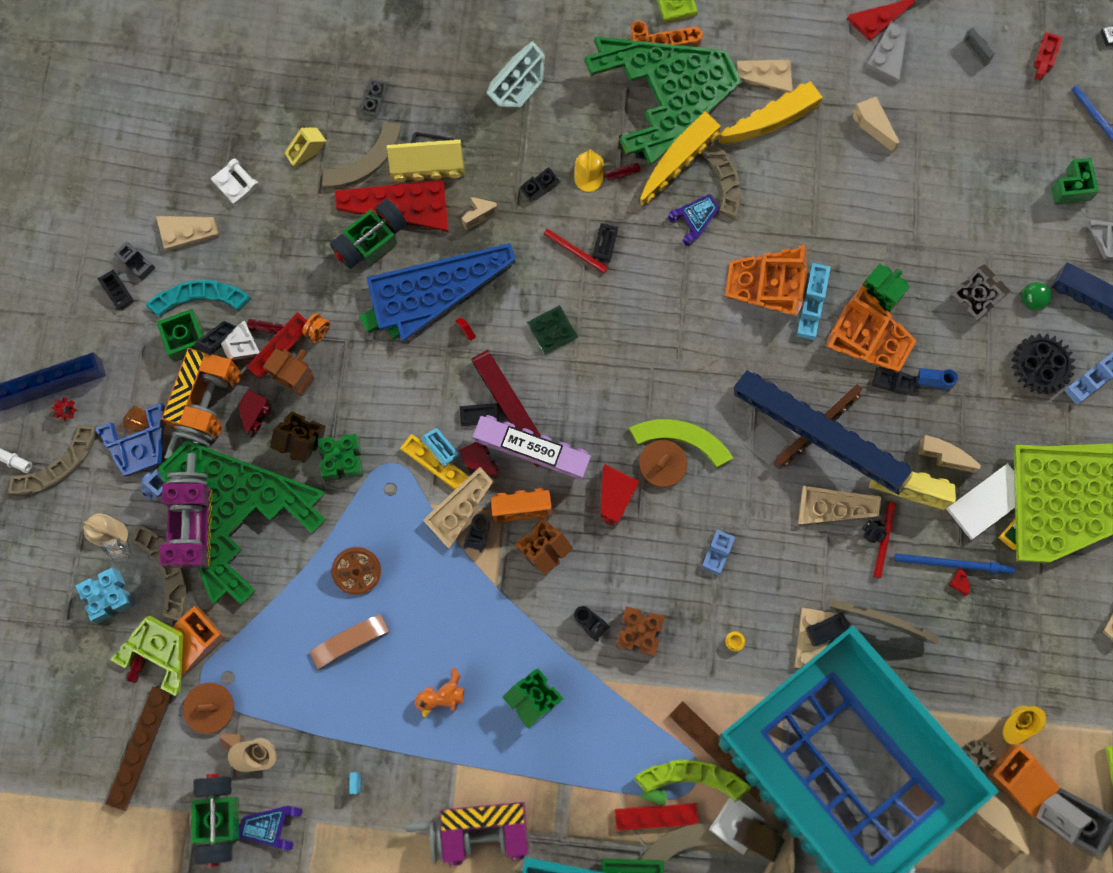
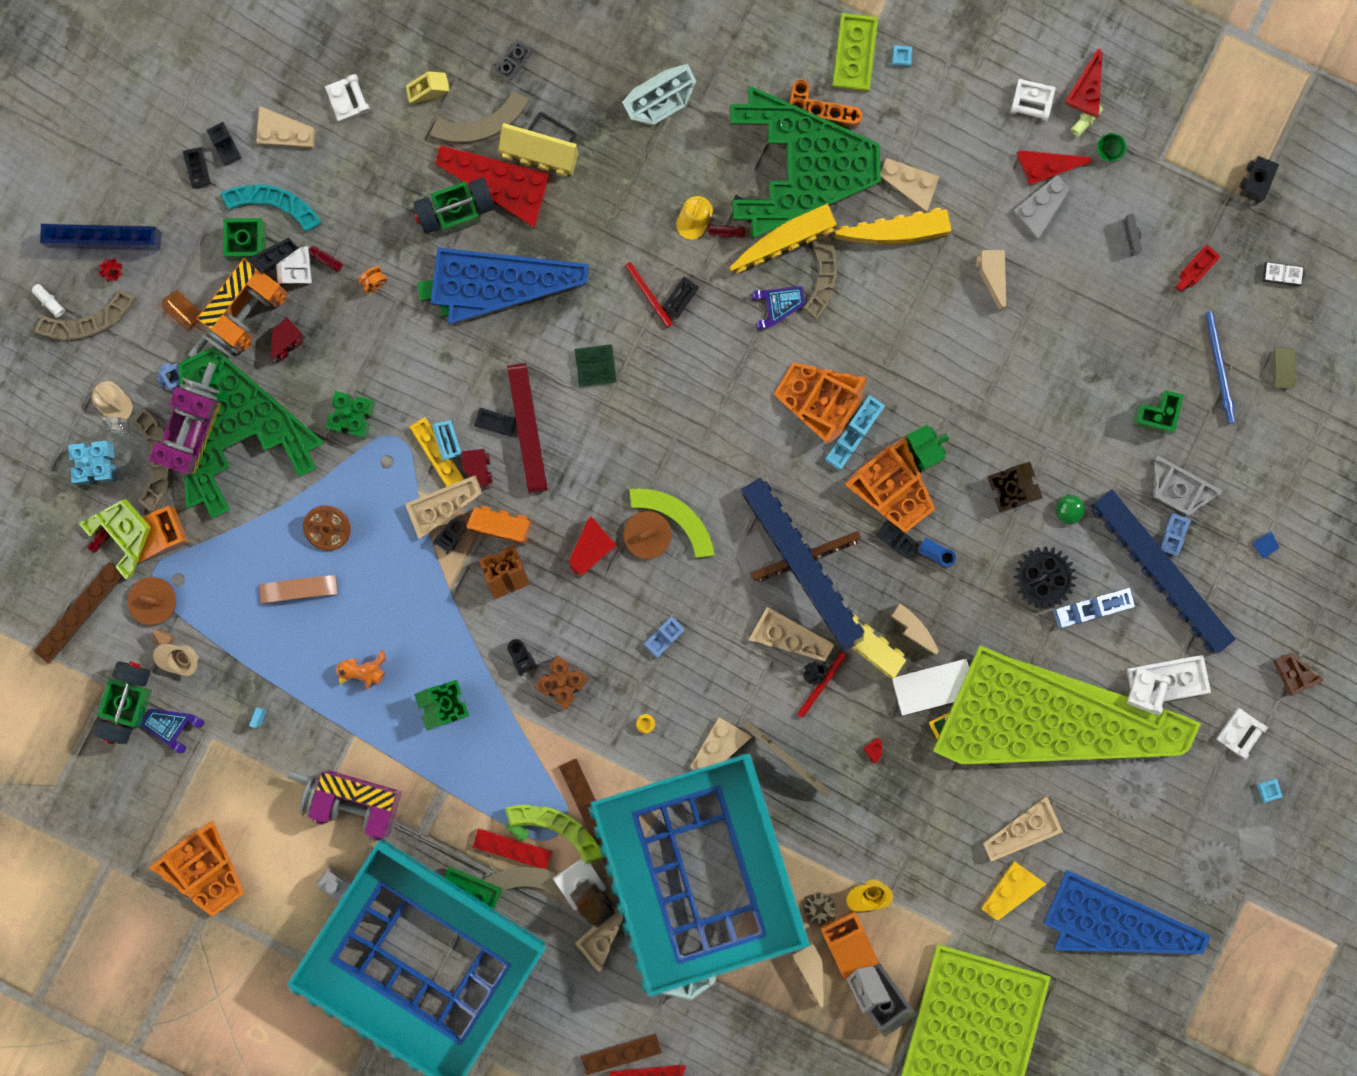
camera: 20 degrees right, 10 degrees up
blue wing [95,403,165,477] -> none
red plate [246,312,307,380] -> none
dark orange brick [263,348,315,396] -> none
dark brown brick [270,411,326,463] -> none
red tile [455,317,476,341] -> none
tan slope [462,197,498,230] -> none
brick [473,415,591,480] -> none
black slope [519,167,561,202] -> none
black tile [805,613,849,647] -> none
blue bar [894,554,1015,574] -> none

